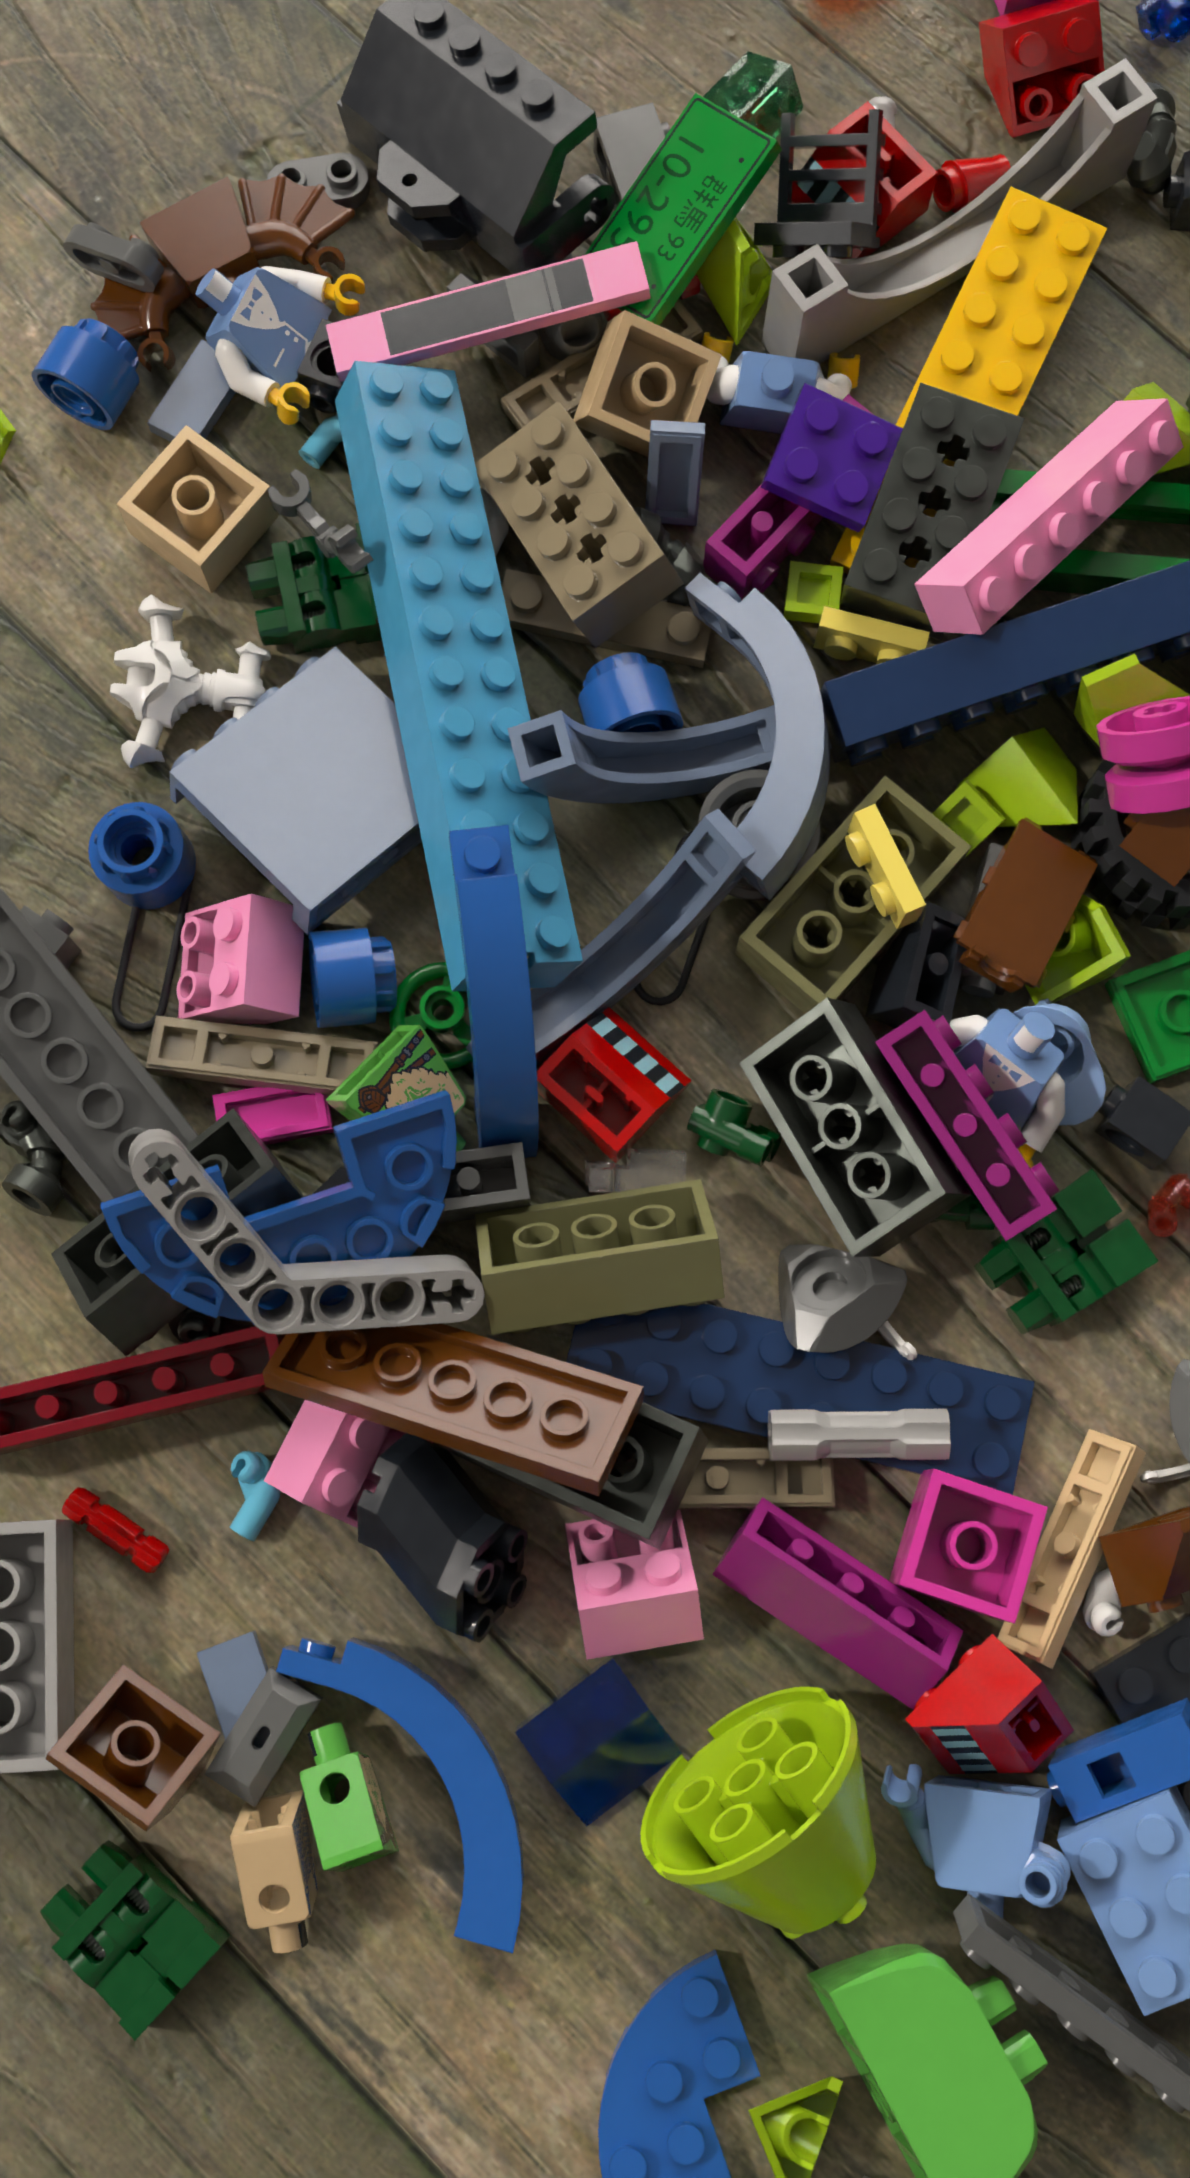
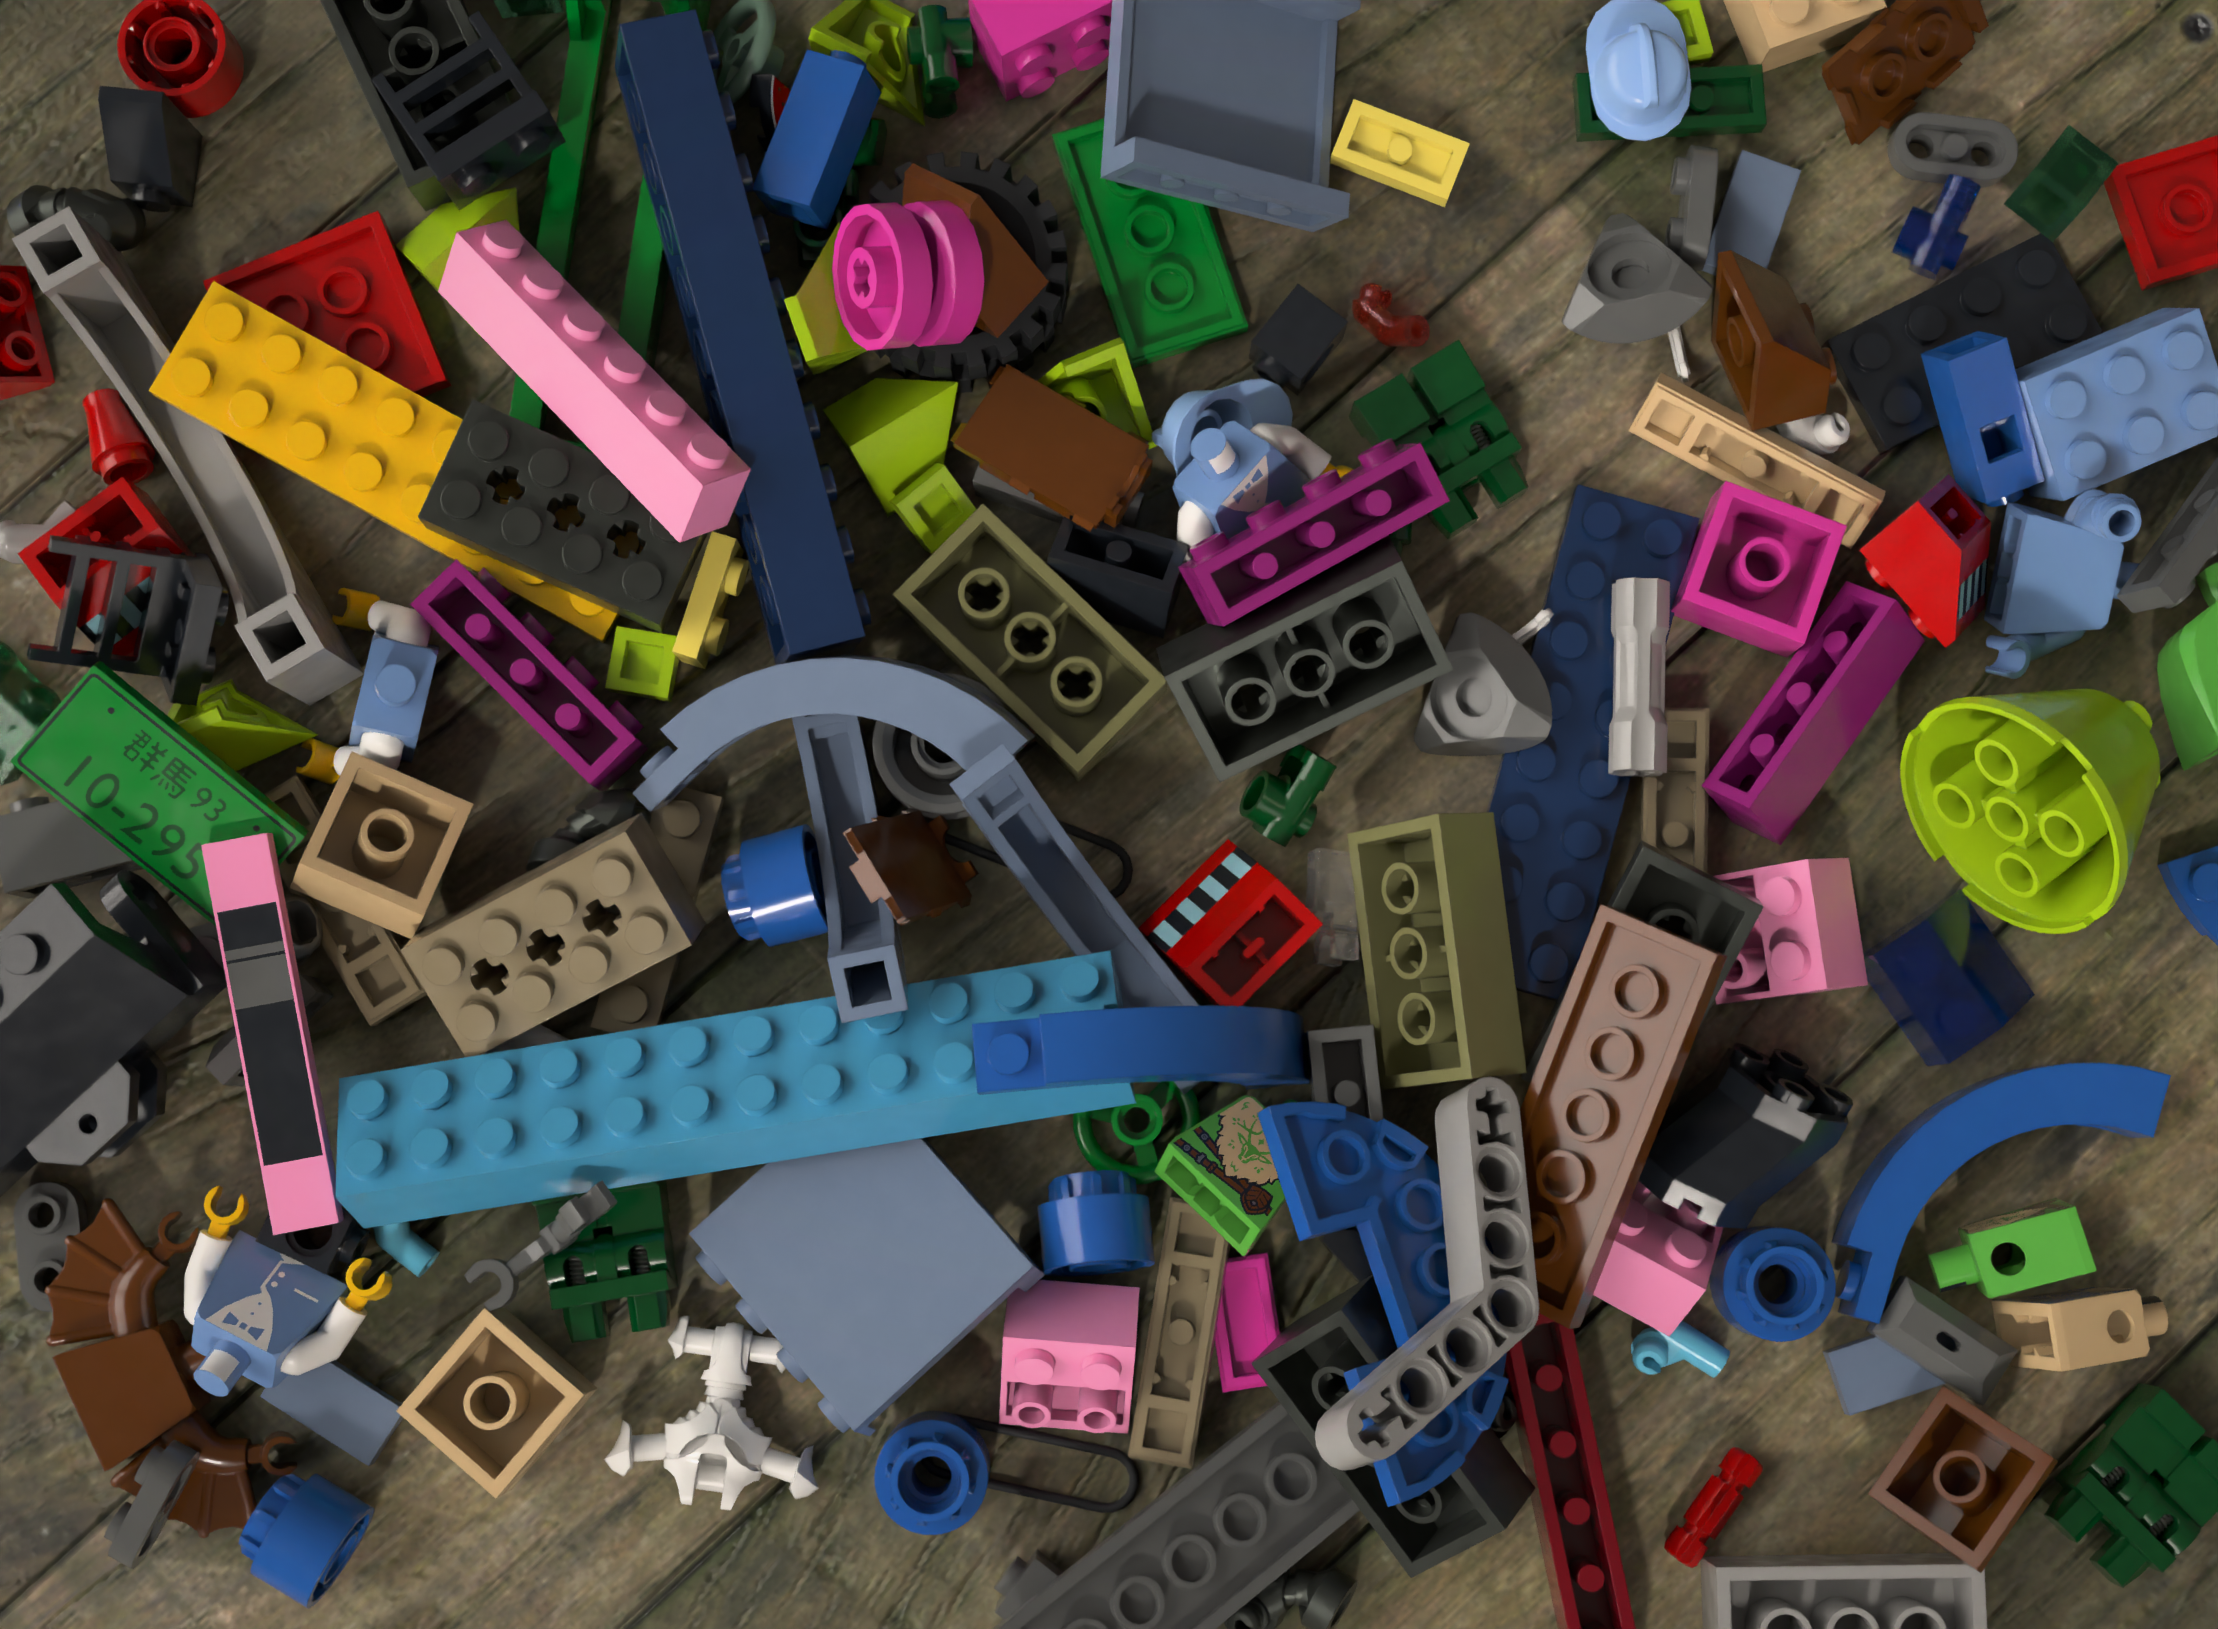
camera: 85 degrees left, 5 degrees up
sand blue tile [645,420,705,526] -> none
dark purple plate [760,383,903,533] -> none
light yellow plate [845,804,926,929] -> none
none -> red plate [203,211,452,397]
none -> reddish brown piece [843,808,979,926]
none -> blue piece [1710,1226,1836,1342]

